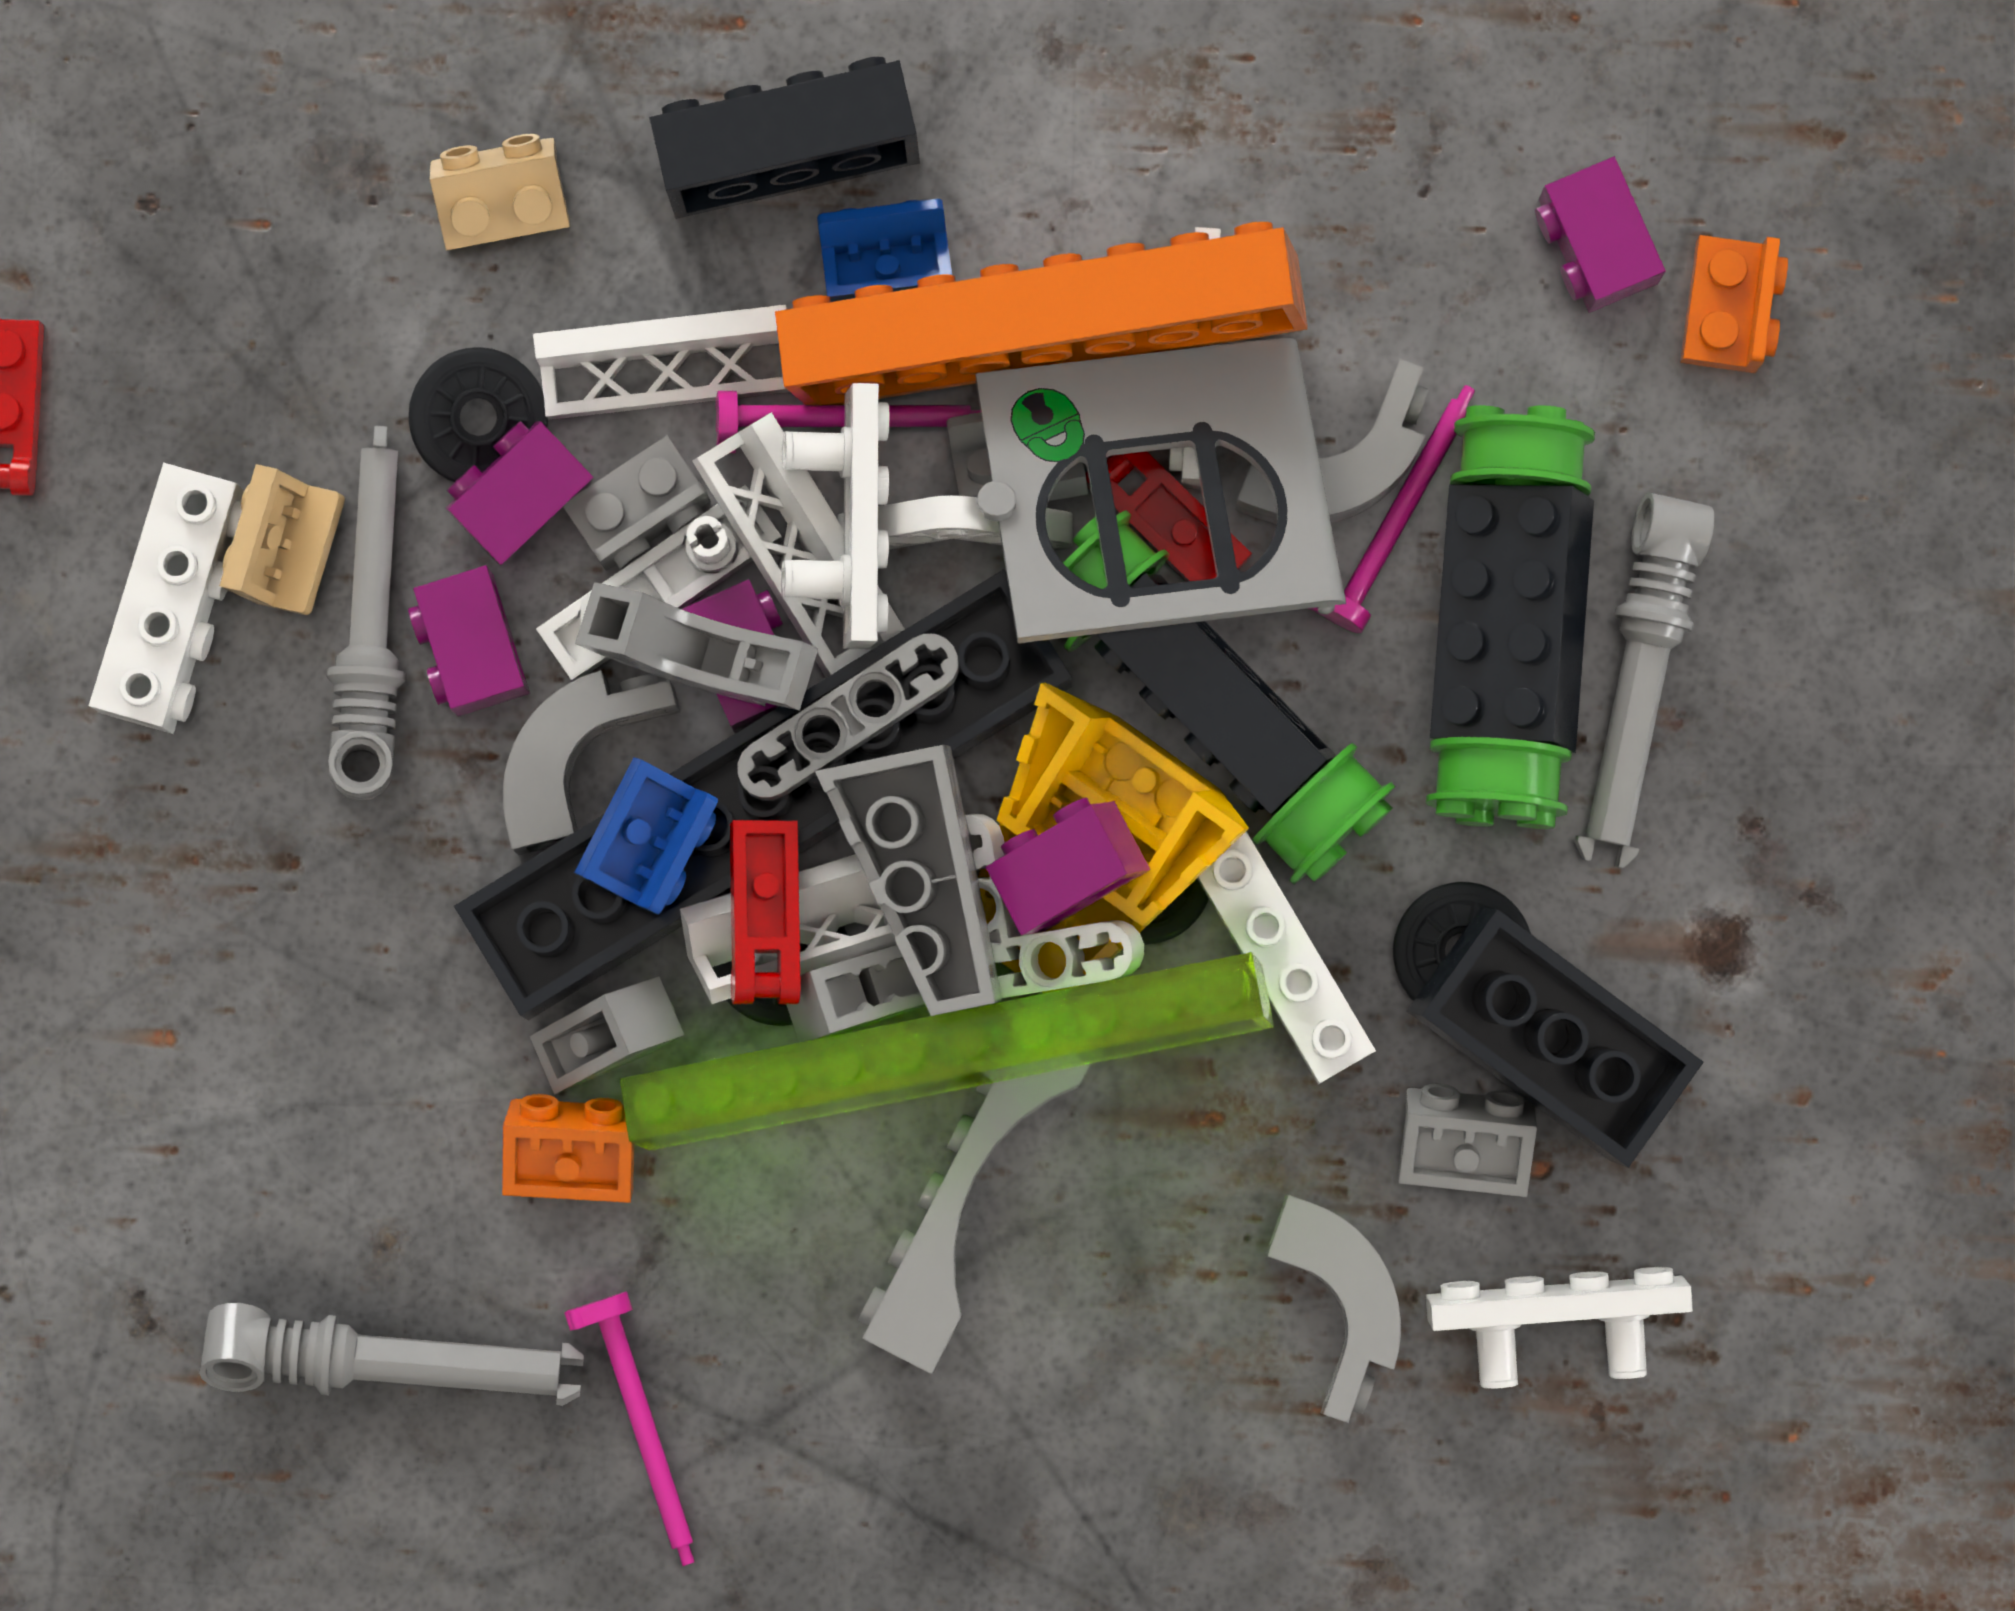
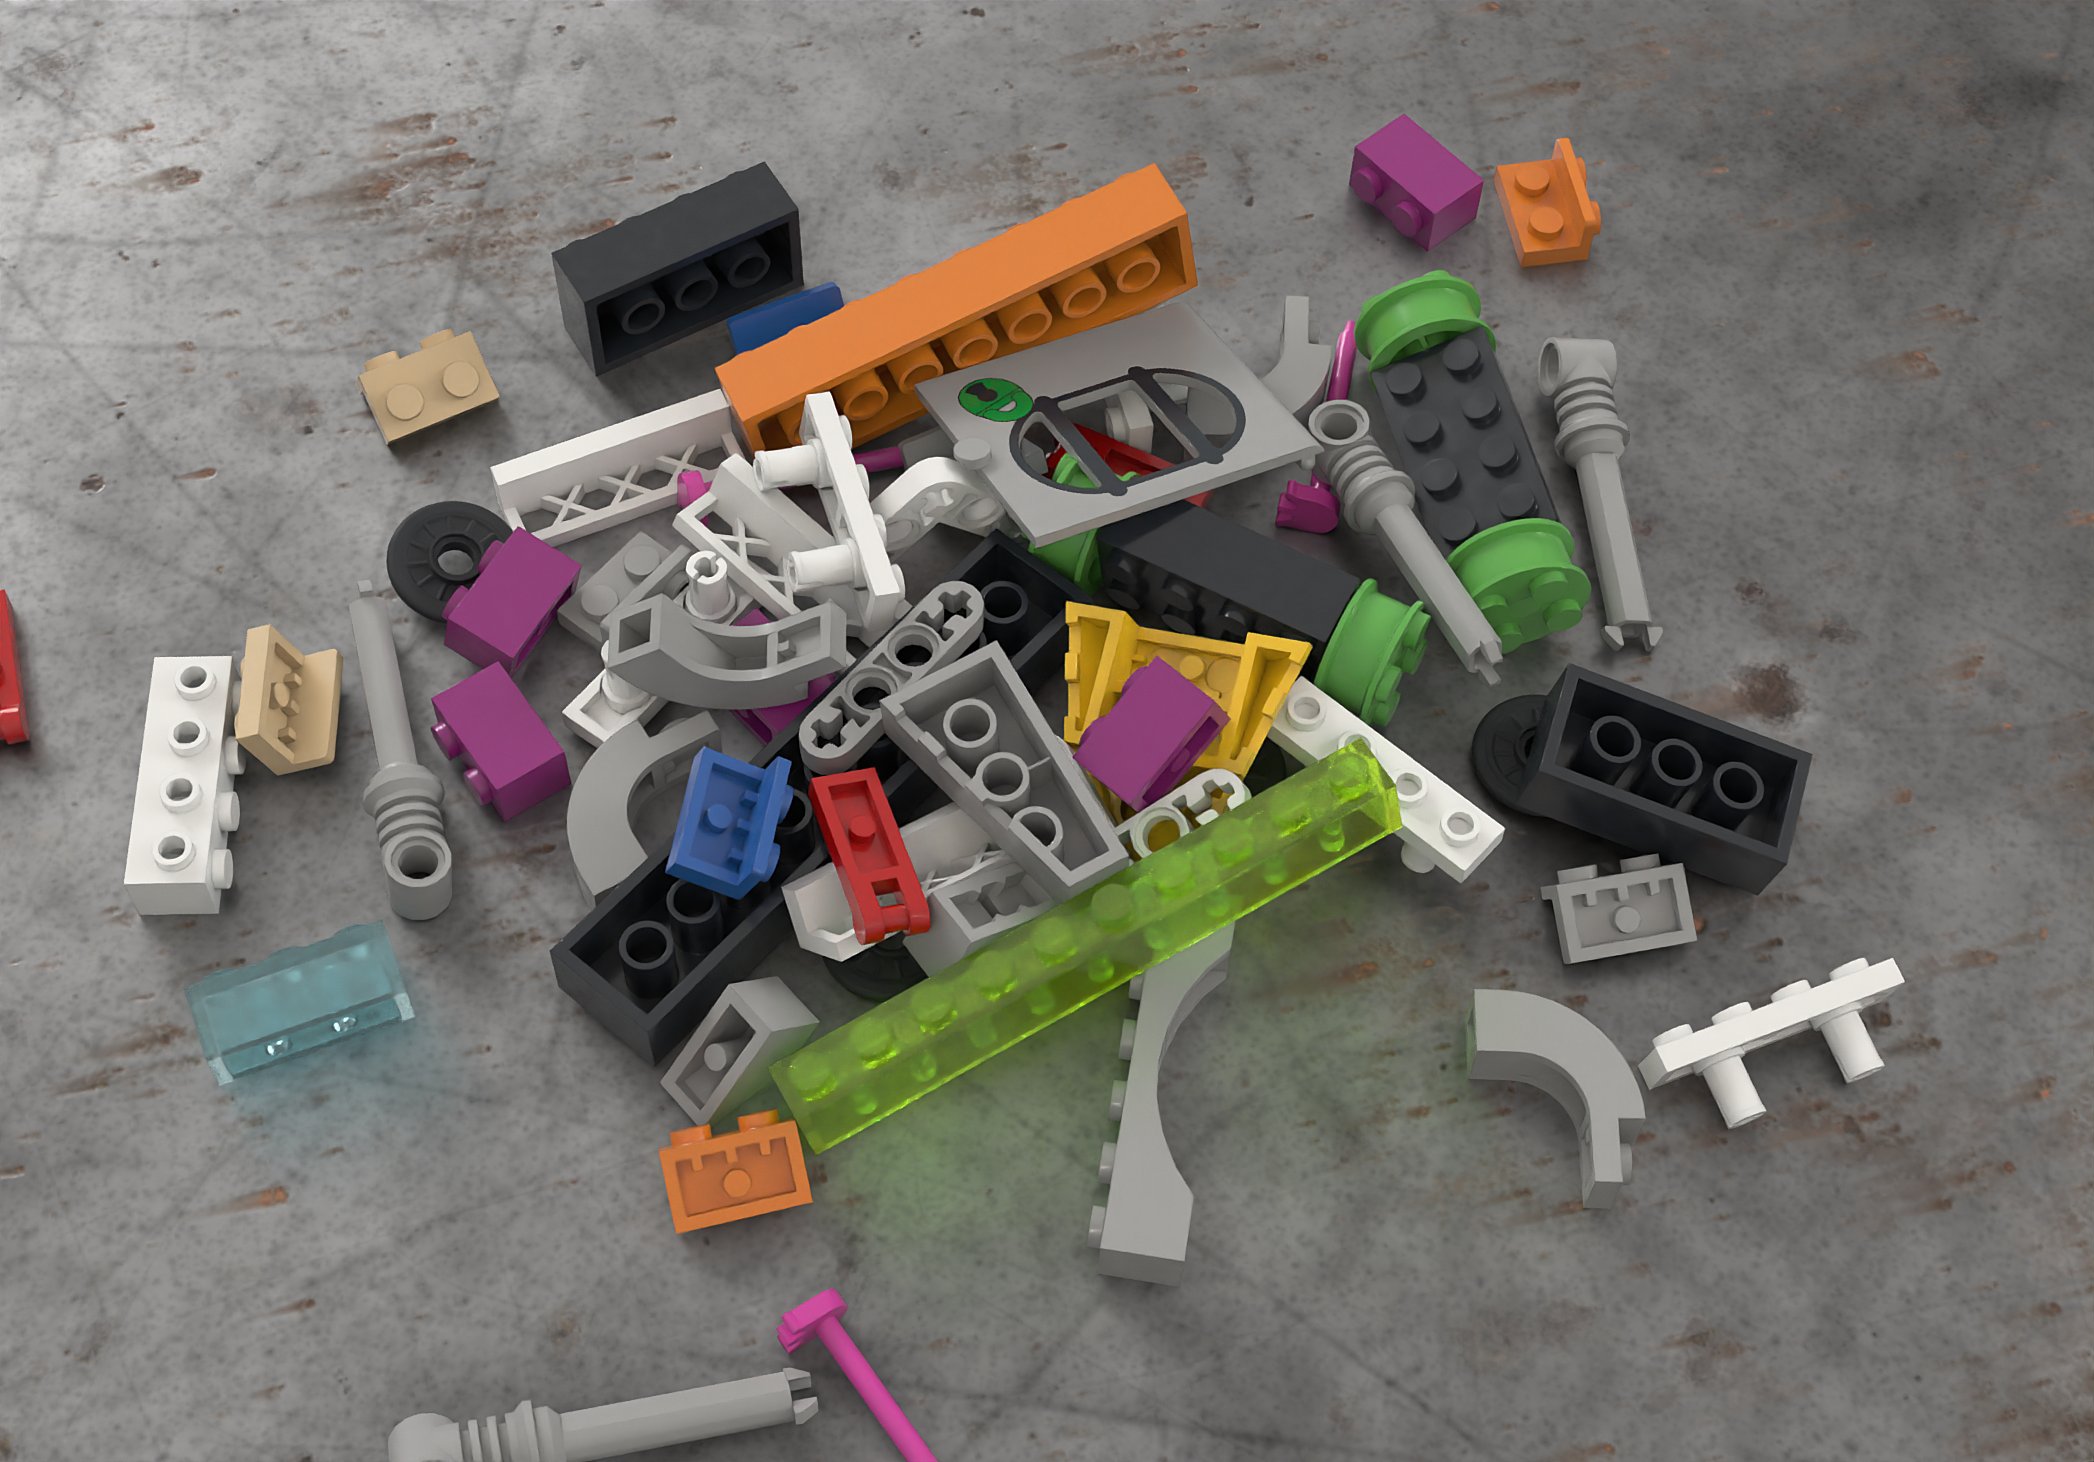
camera: 25 degrees left, 25 degrees down
none -> clear light blue brick [184,920,416,1085]
none -> light grey piece [1308,399,1503,687]

